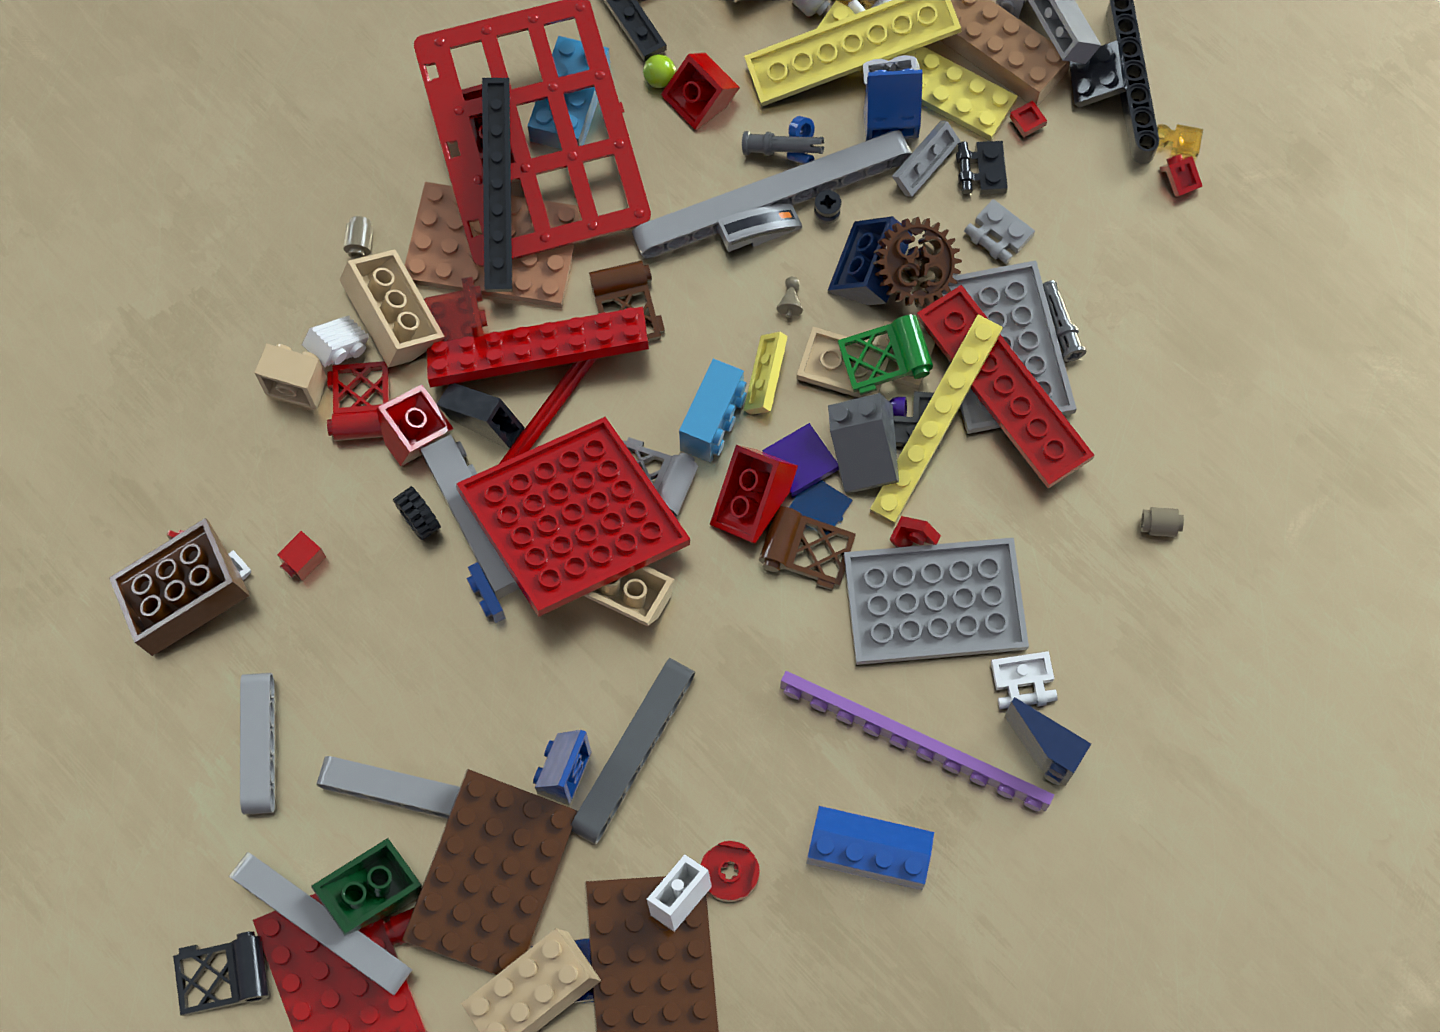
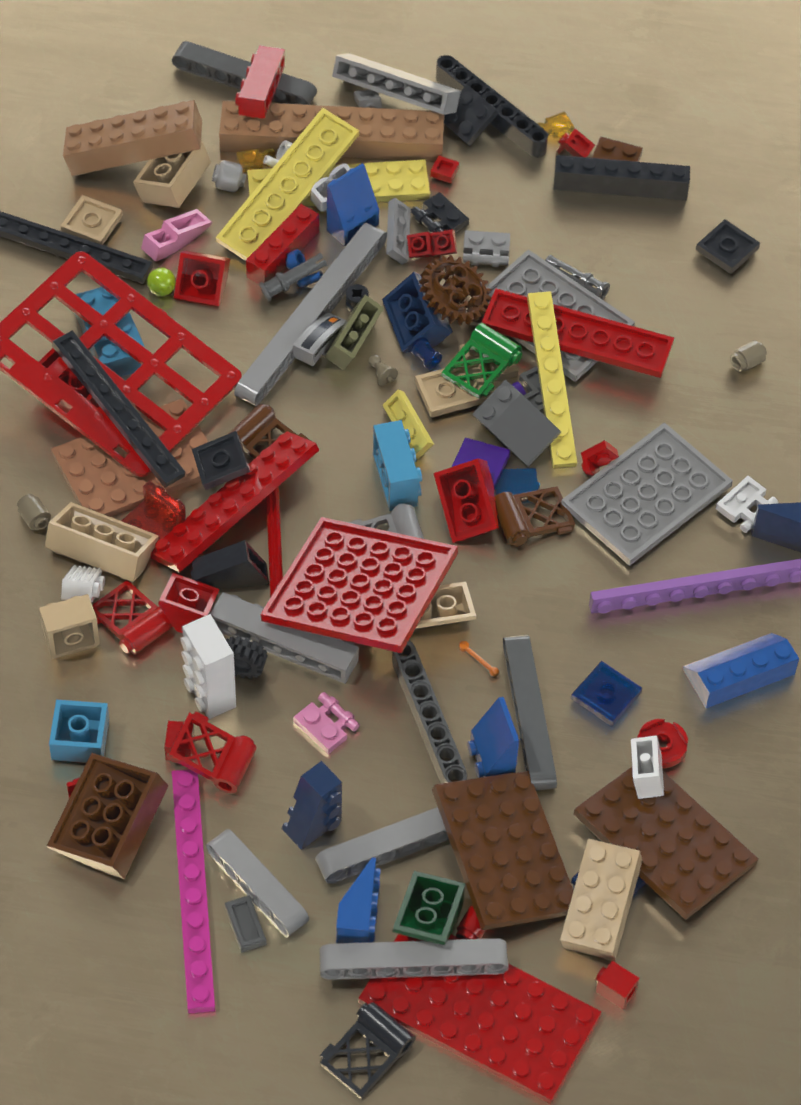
camera: 40 degrees left, 15 degrees down
blue plate [466,562,506,623] -> none
none -> dark azure brick [49,700,110,762]
none -> bright pink slope [141,209,212,262]
none -> red piece [167,711,257,794]
none -> dark pink plate [172,769,215,1014]
none -> white brick [180,614,236,719]
none -> black plate [192,431,251,490]
none -> dark grey tile [224,895,267,953]
none -> red brick [246,204,320,285]
none -> dark blue wedge [281,761,342,850]
none -> bright pink plate [293,692,360,754]
none -> olive brick [324,295,384,370]
none -> blue slope [336,858,381,944]
none -> dark grey beam [392,640,467,783]
none -> red slope [406,229,457,258]
none -> clear blue bush [412,339,443,370]
none -> orange hinge [459,641,499,677]
none -> black brick [553,155,691,201]
none -> clear blue plate [571,661,642,726]
none -> reddish brown wing [592,136,643,162]
none -> black plate [696,219,760,274]

